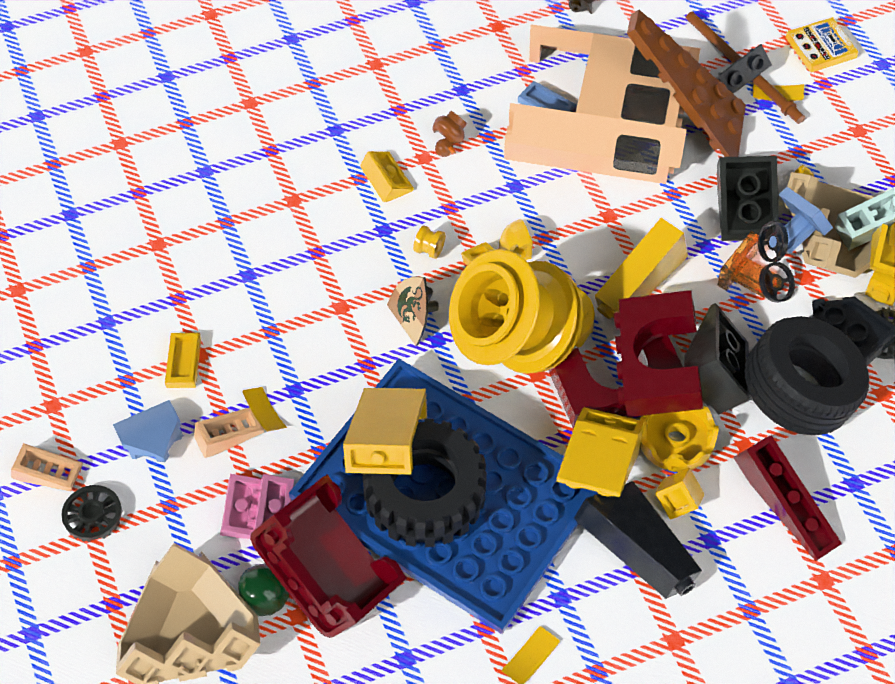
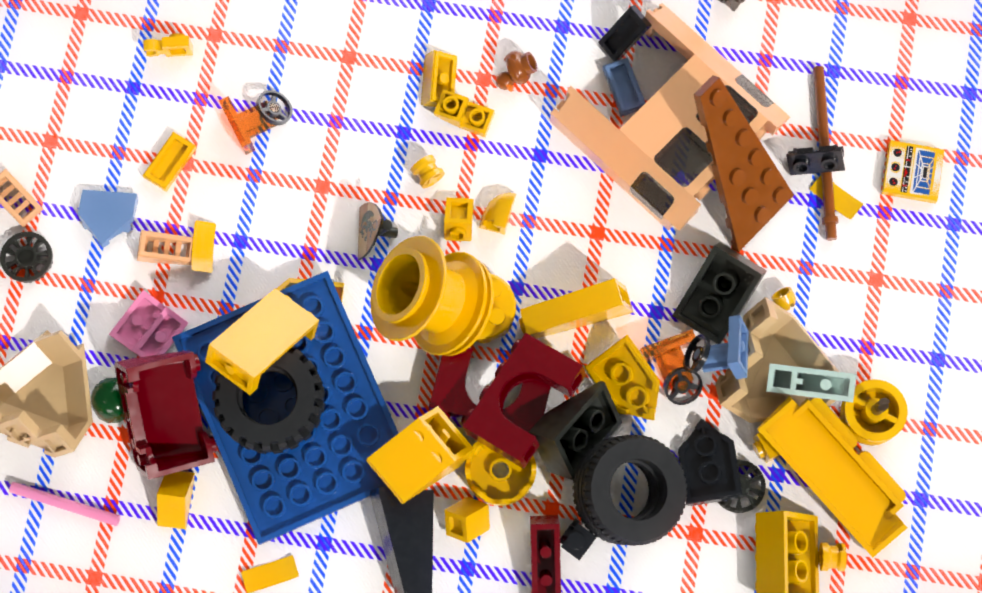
camera: 30 degrees right, 20 degrees up
none -> yellow plate [143,33,193,57]
none -> yellow slope [157,471,195,530]
none -> clear orange piece [219,90,293,155]
none -> yellow slope [434,89,495,138]
none -> black brick [560,518,597,561]
none -> yellow tile [585,335,660,420]
none -> black tile [598,5,652,62]

